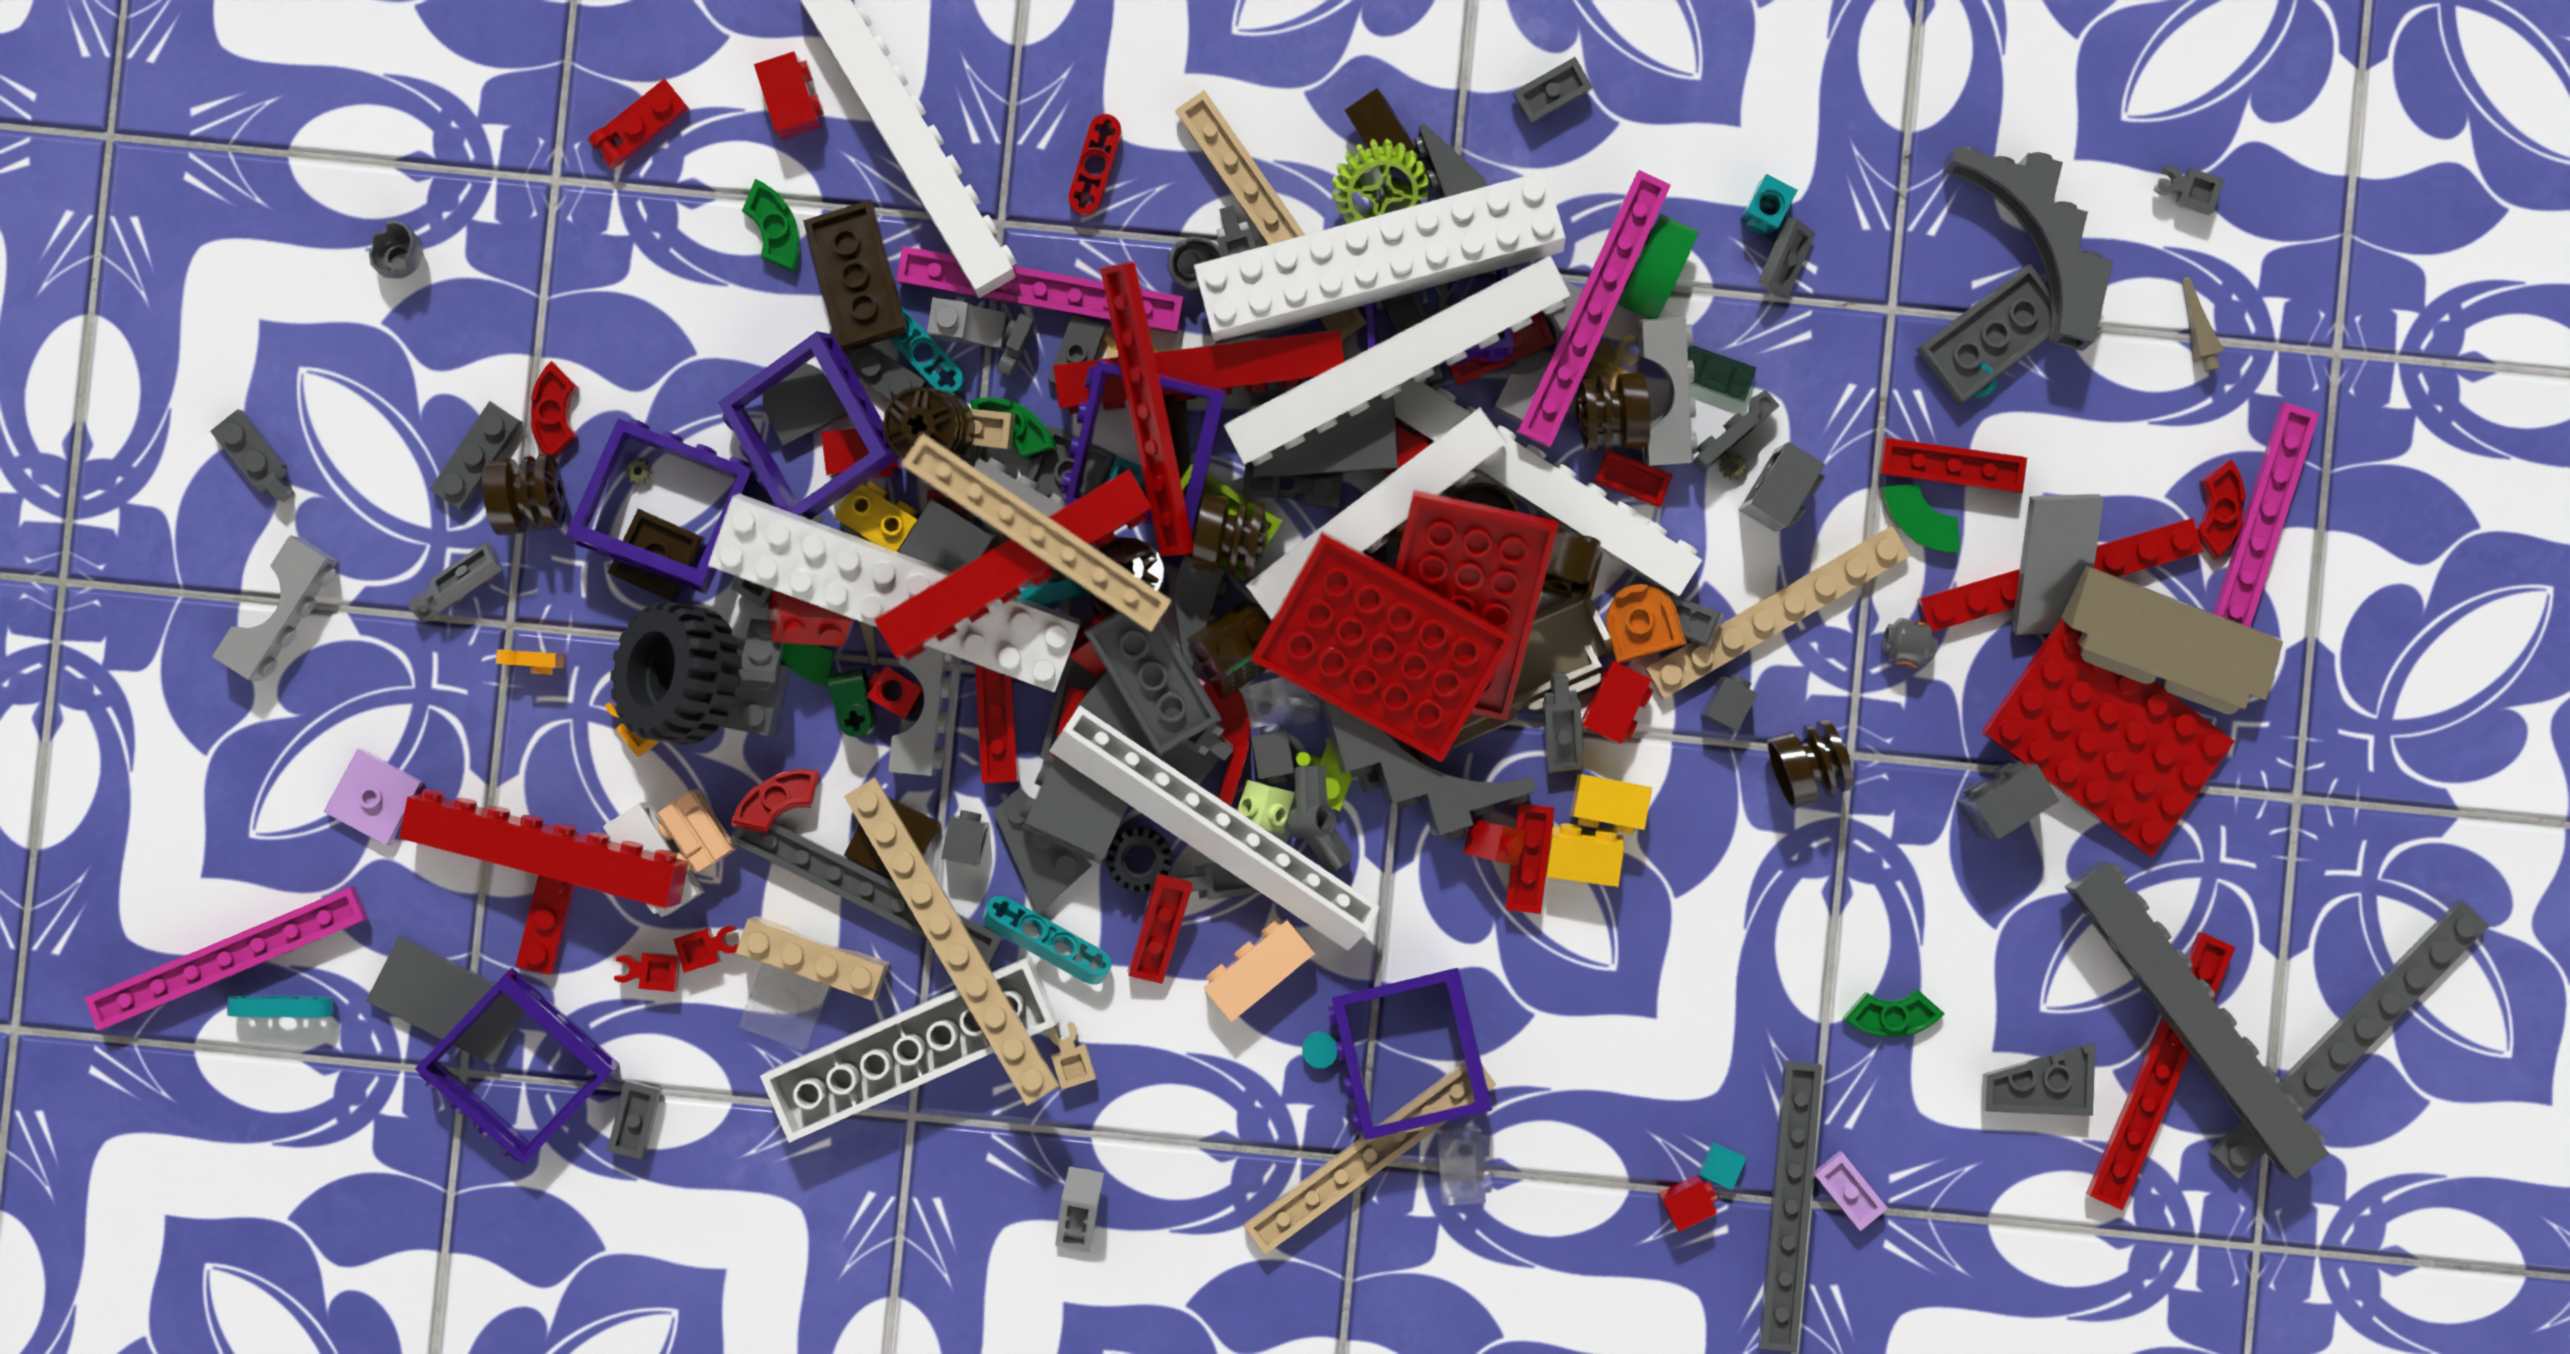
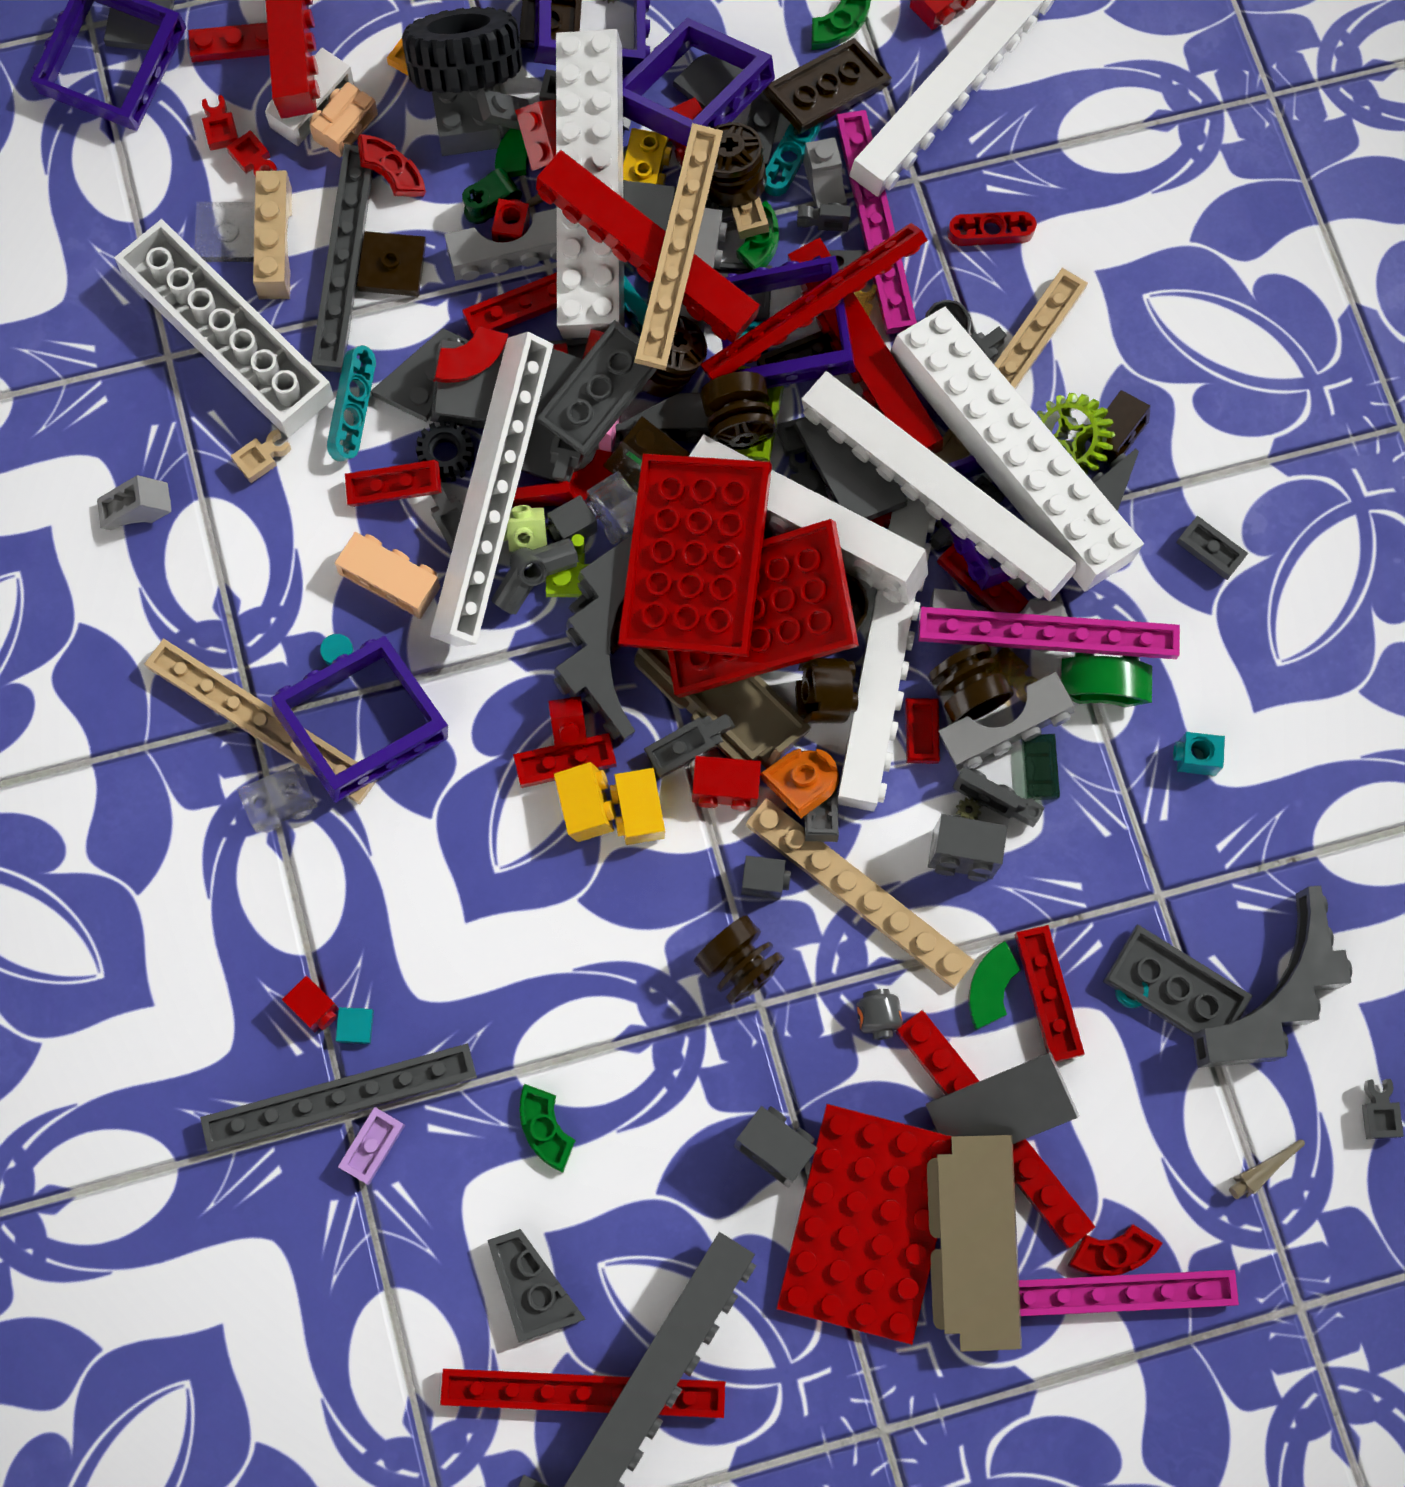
camera: 70 degrees right, 15 degrees down
dark grey plate [607,1079,662,1160] -> none
tan plate [844,777,1059,1106] -> none
dark grey brick [941,810,989,866] -> none
dark grey plate [1758,217,1815,299] -> none
none -> red tile [433,326,508,383]

